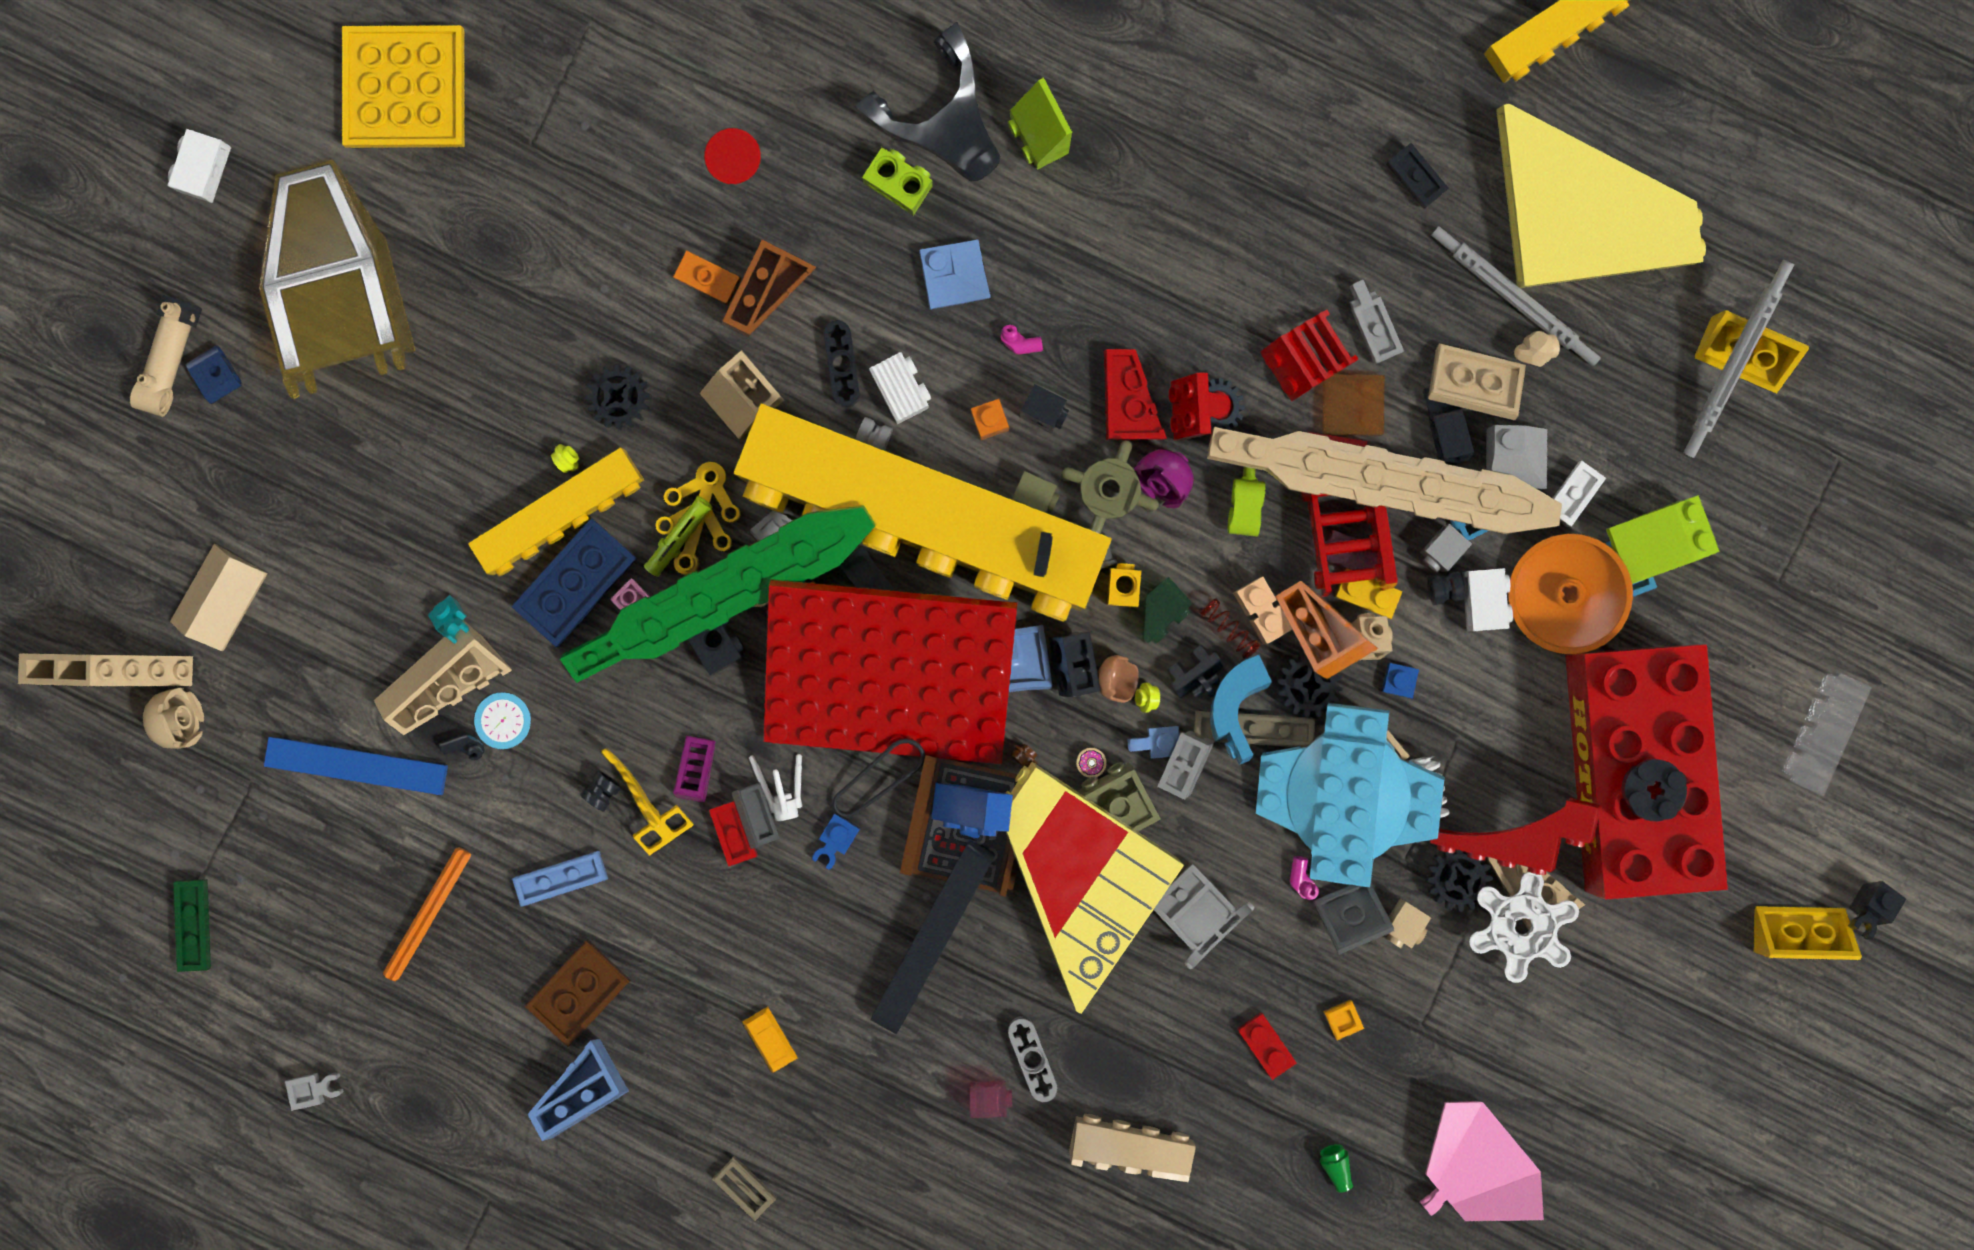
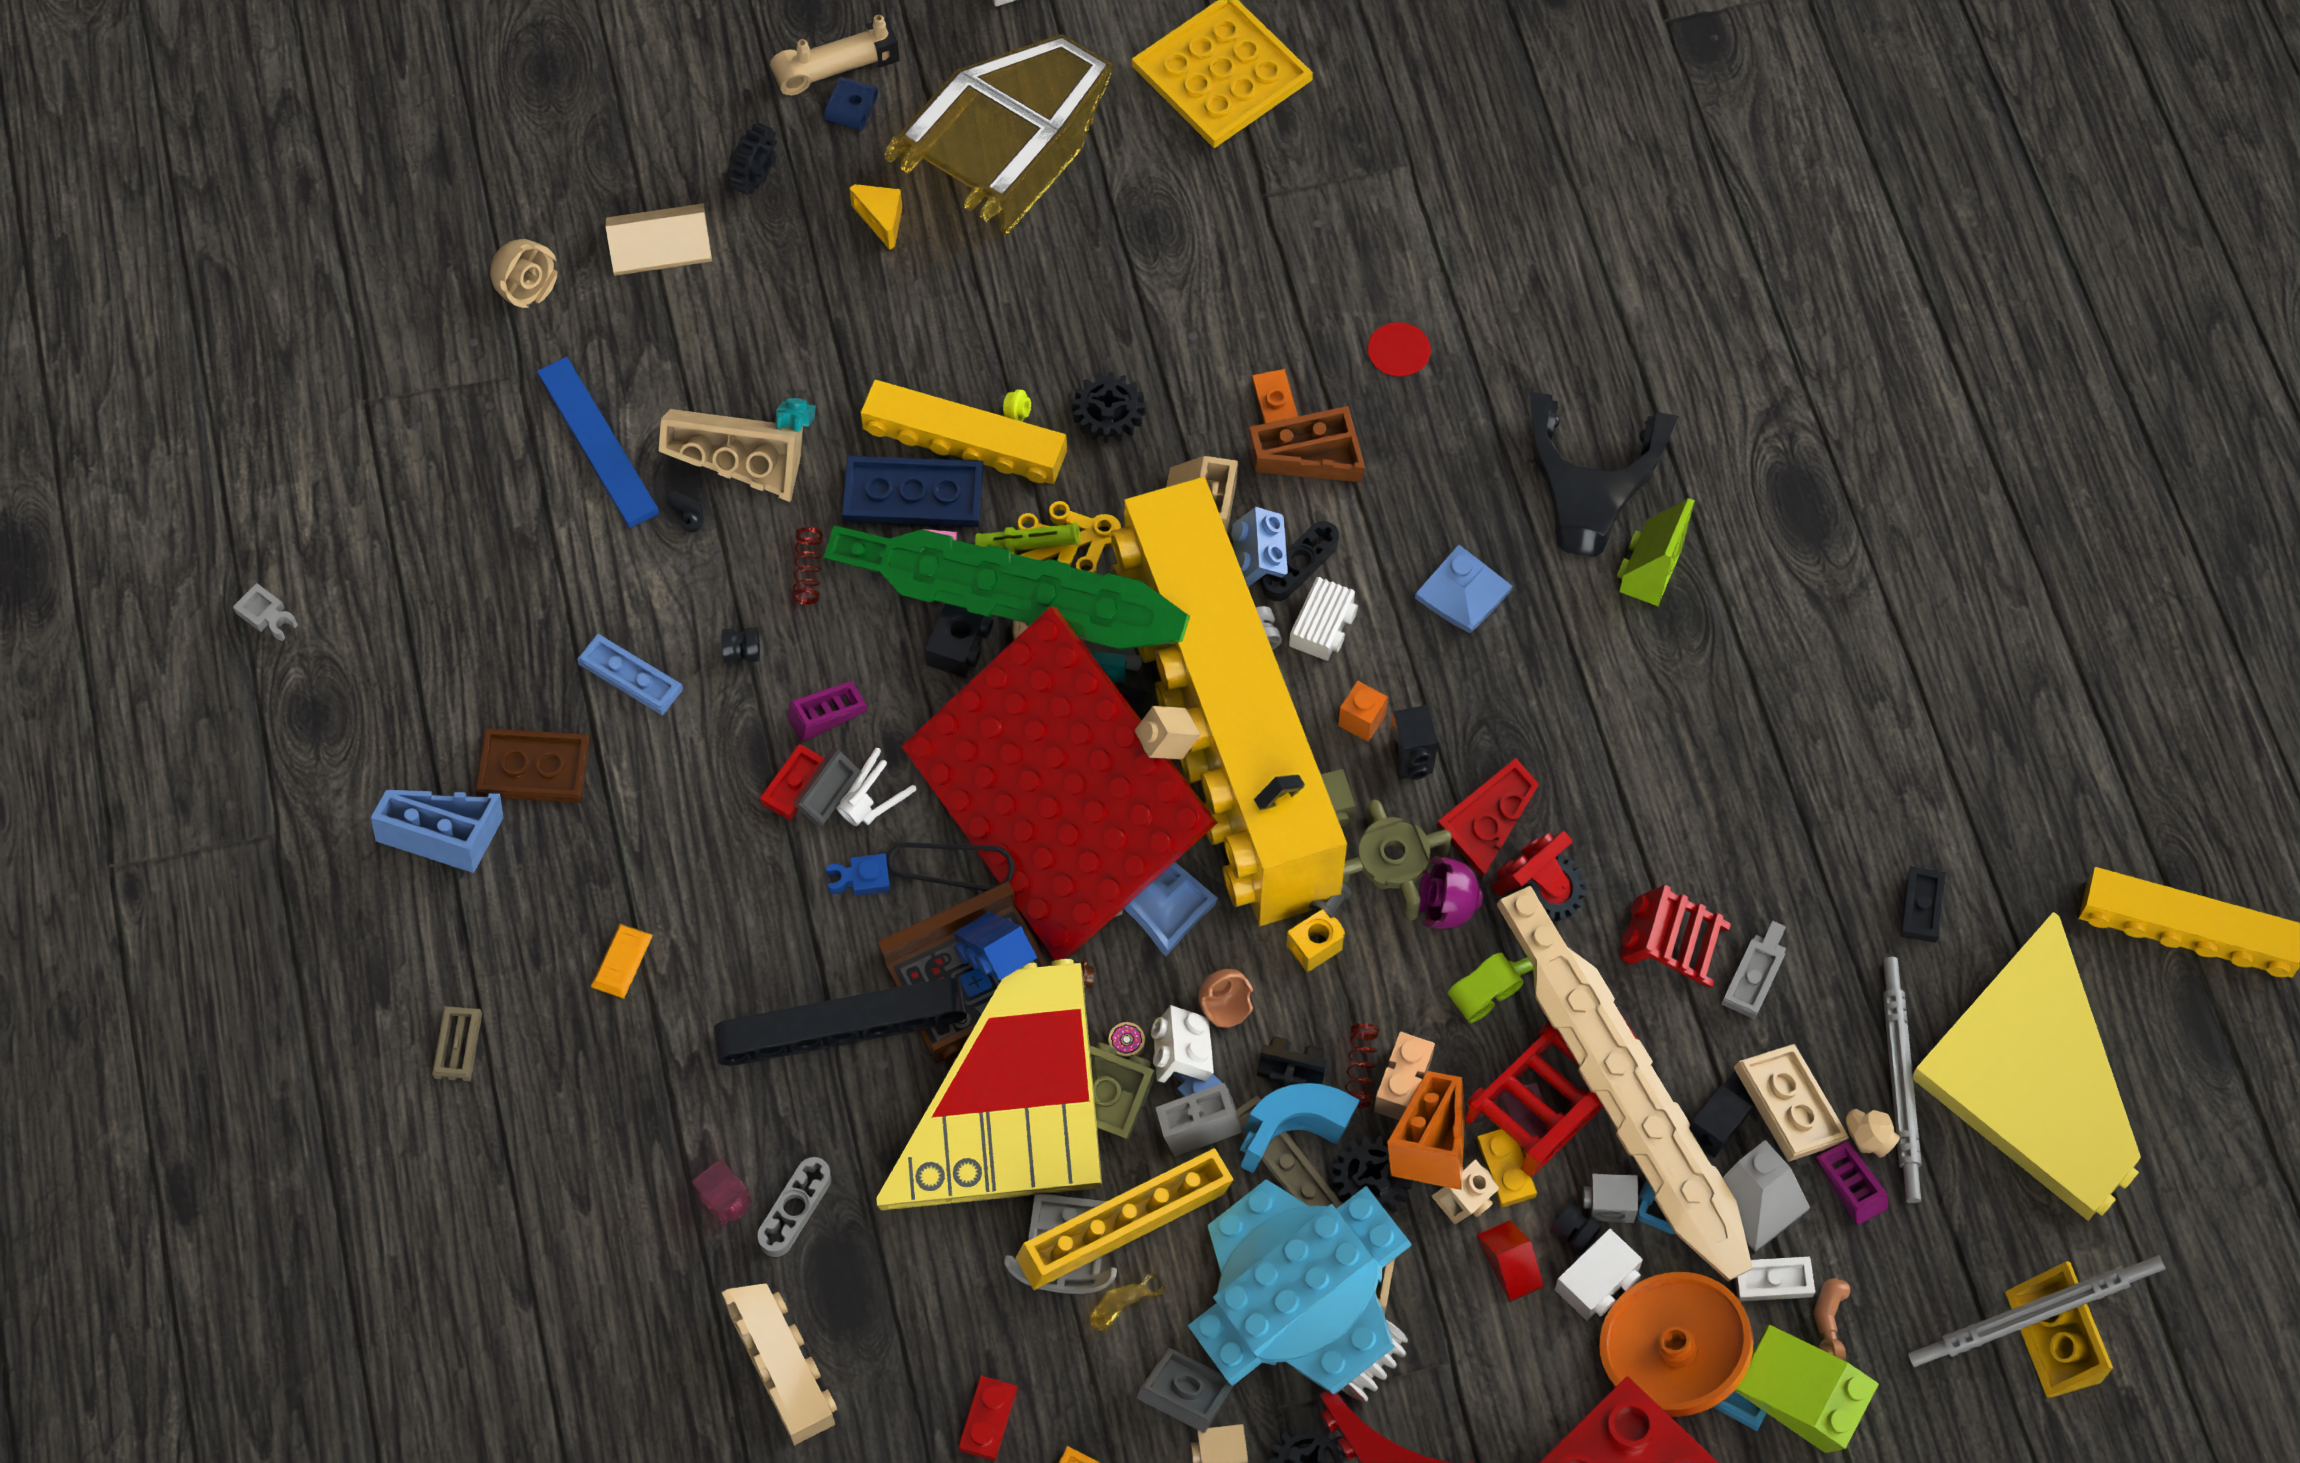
camera: 50 degrees right, 25 degrees down
tan slope [18,654,193,686] -> none
dark green plate [173,879,211,972] -> none
orange axle [383,847,471,981] -> none
sticker [474,693,531,749] -> none
yellow piece [601,748,694,856] -> none
lime brick [862,148,933,216] -> none
dark pink arm [1001,325,1043,355] -> none
black brick [1049,632,1100,697] -> none
neon yellow plate [1135,683,1160,713] -> none
clear green slope [1142,577,1193,644] -> none
dark pink arm [1290,856,1319,900] -> none
clear orange plate [1322,374,1385,436] -> none
blue plate [1381,663,1419,699] -> none
none -> black gear [729,123,777,195]
none -> clear red piece [792,527,823,605]
none -> yellow slope [849,184,902,250]
none -> yellow brick [1015,1148,1234,1290]
none -> clear yellow arm [1090,1273,1166,1331]
none -> tan brick [1134,706,1201,759]
none -> white bracket [1151,1005,1214,1083]
none -> medium blue bracket [1231,507,1288,587]
none -> red slope [1476,1220,1544,1302]
none -> nougat arm [1813,1278,1850,1360]
none -> magenta slope [1816,1140,1888,1225]

